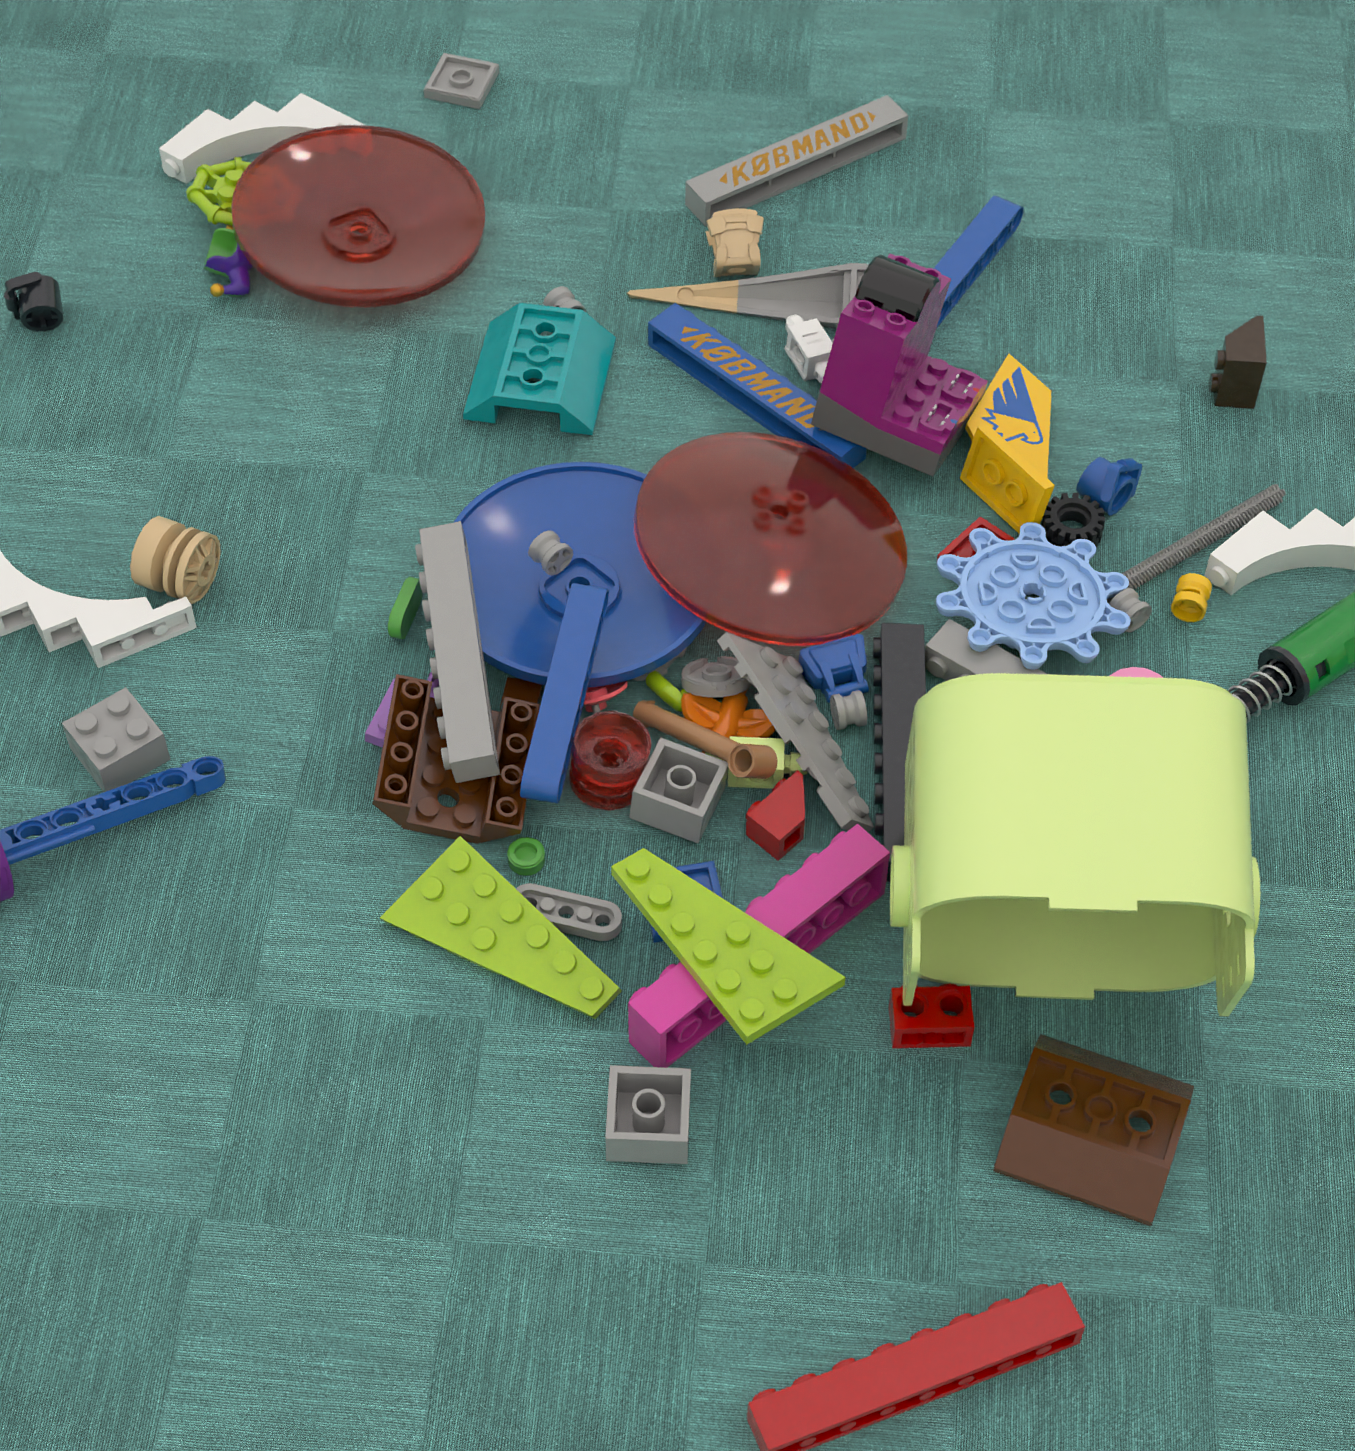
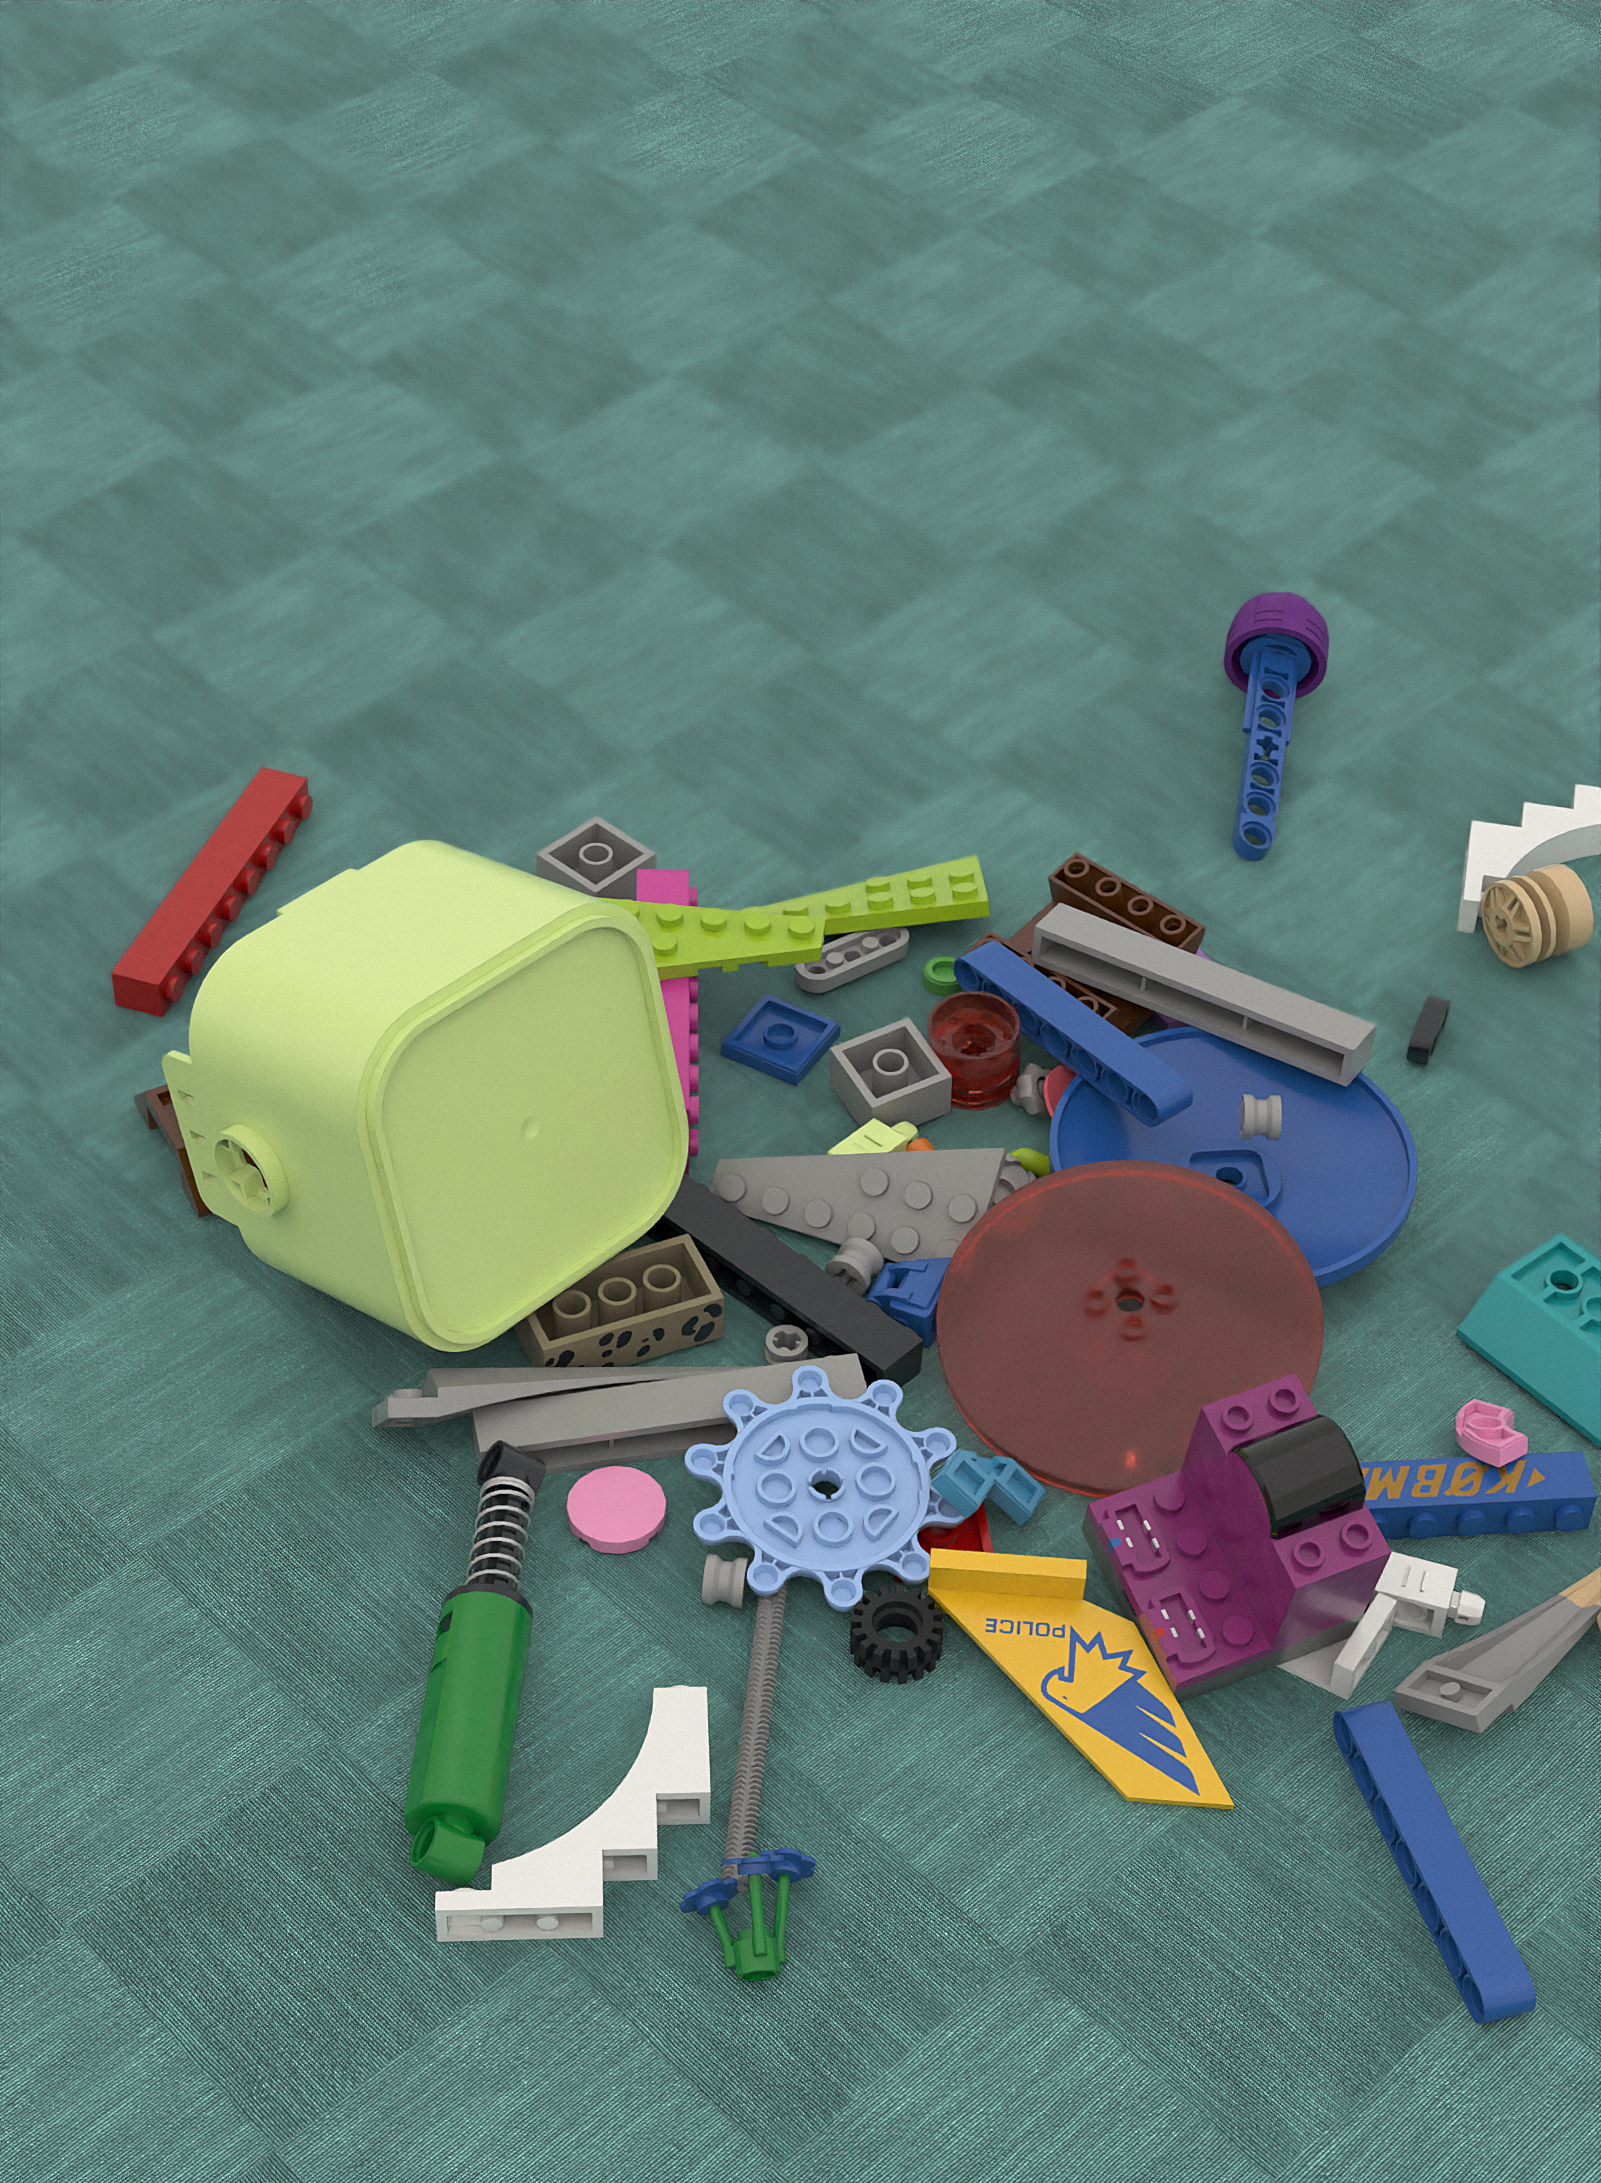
camera: 130 degrees right, 10 degrees down
light grey brick [62,687,171,792] -> none
medium nougat piece [633,700,778,779] -> none
red slope [746,770,805,861] -> none
blue piece [1076,457,1142,516] -> none
yellow wheel [1171,573,1212,622] -> none
dark brown slope [1209,315,1267,409] -> none
none -> plant [679,1848,816,1982]
none -> dark azure tile [931,1449,1047,1526]
none -> black beam [1406,995,1451,1065]
none -> bright pink tile [1456,1399,1528,1467]

